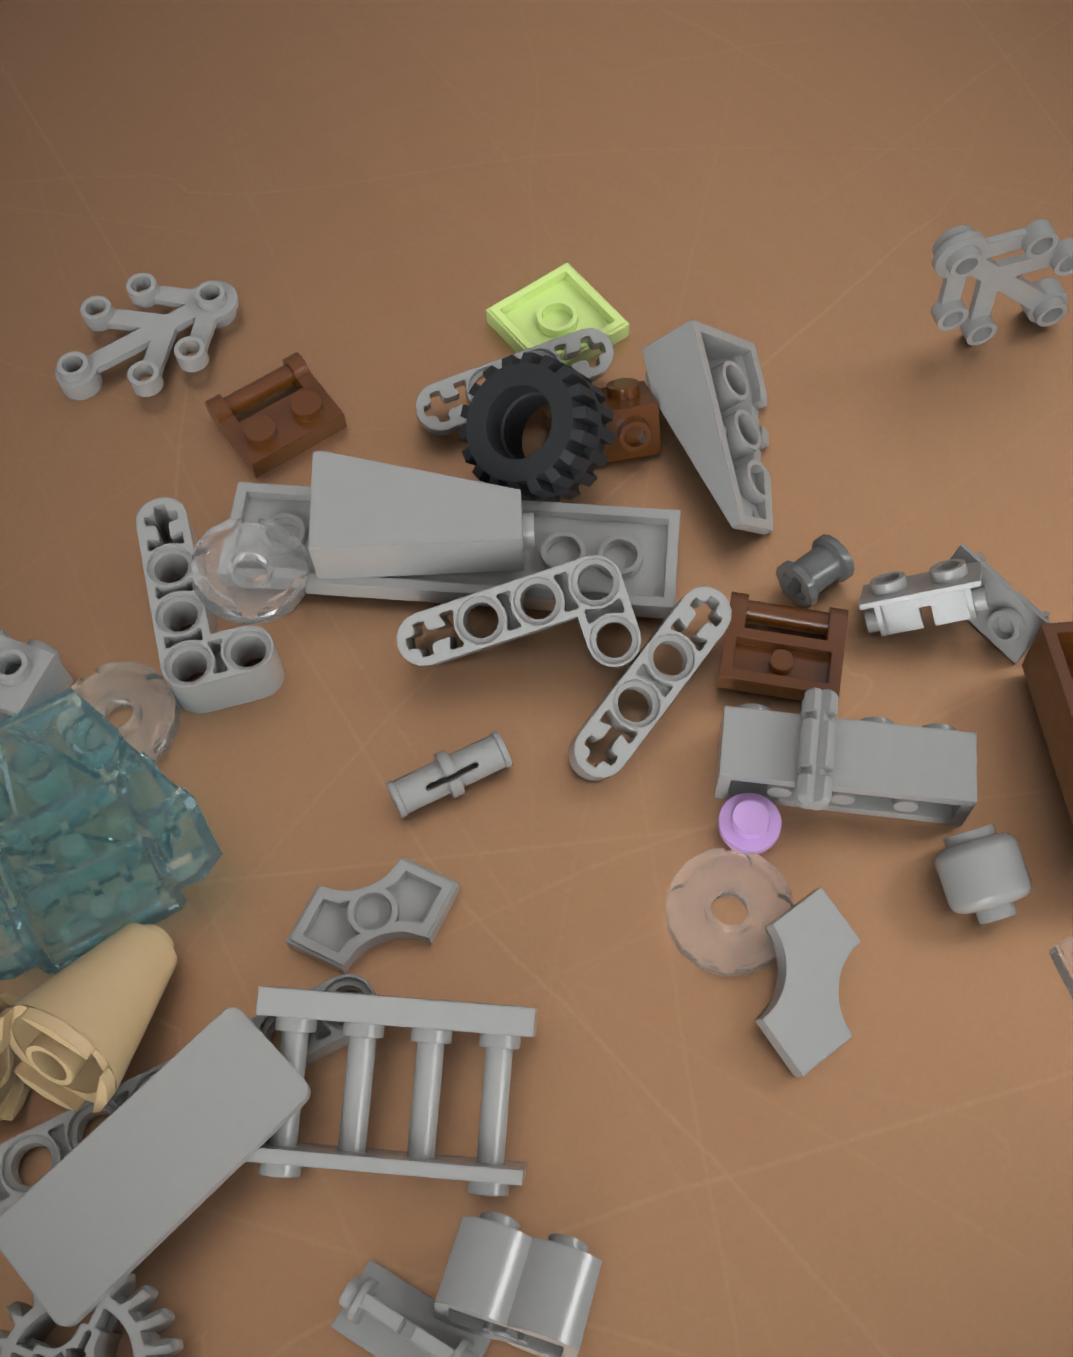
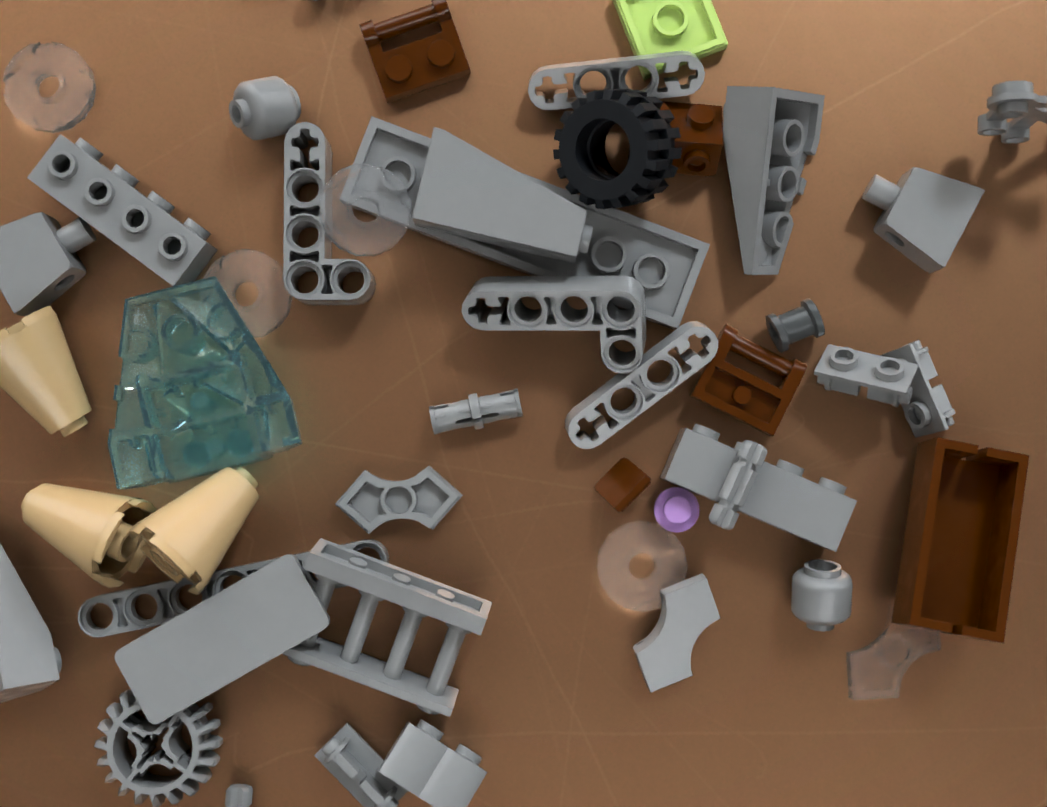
camera: 15 degrees right, 25 degrees up
none -> light grey head [229,76,301,140]
none -> reddish brown slope [594,457,652,512]
none -> light grey torso [862,167,985,274]

